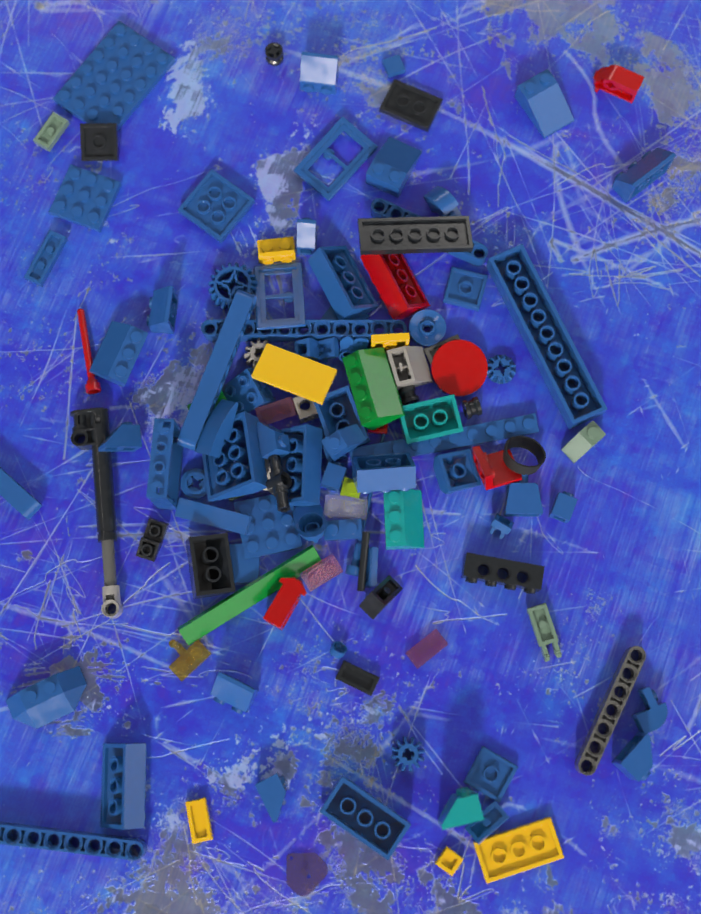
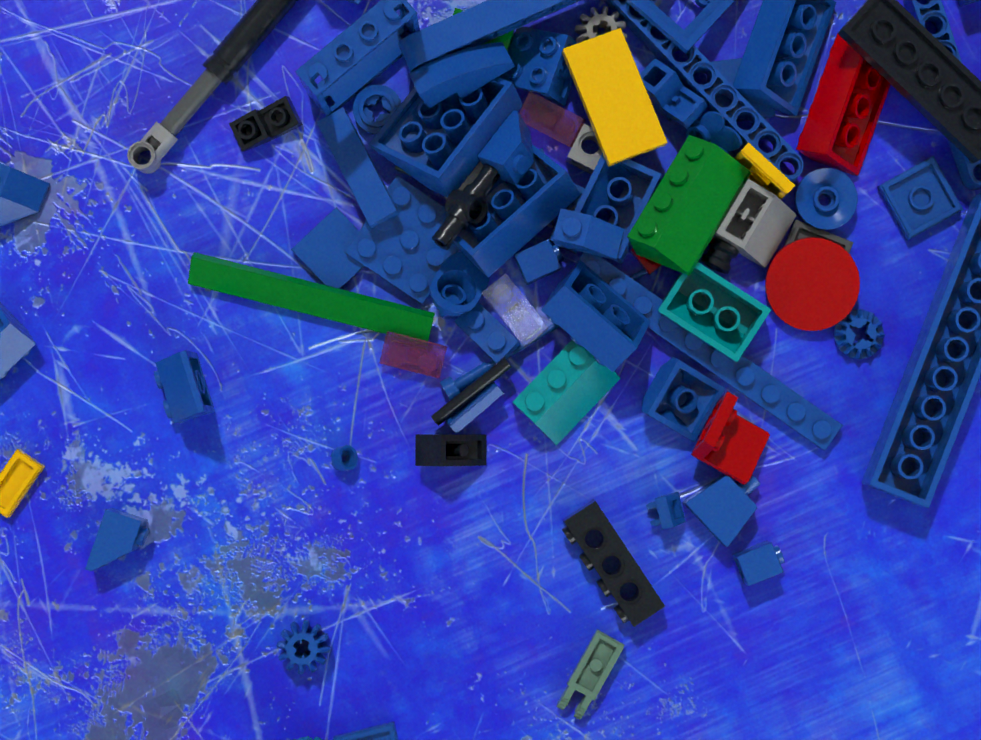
camera: 45 degrees right, 10 degrees up
clear yellow plate [169,639,212,682] -> none
black slope [185,533,236,599] -> none
red piece [263,577,307,630] -> none
clear purple piece [287,853,328,896] -> none
blue brick [319,775,411,860] -> none
black tile [335,660,379,696] -> none
lime plate [340,477,361,501] -> none
clear pink tile [405,629,448,669] -> none
black wheel [461,397,482,419] -> none
black tyre [503,435,546,475] -> none
sand green slope [561,420,606,463] -> none

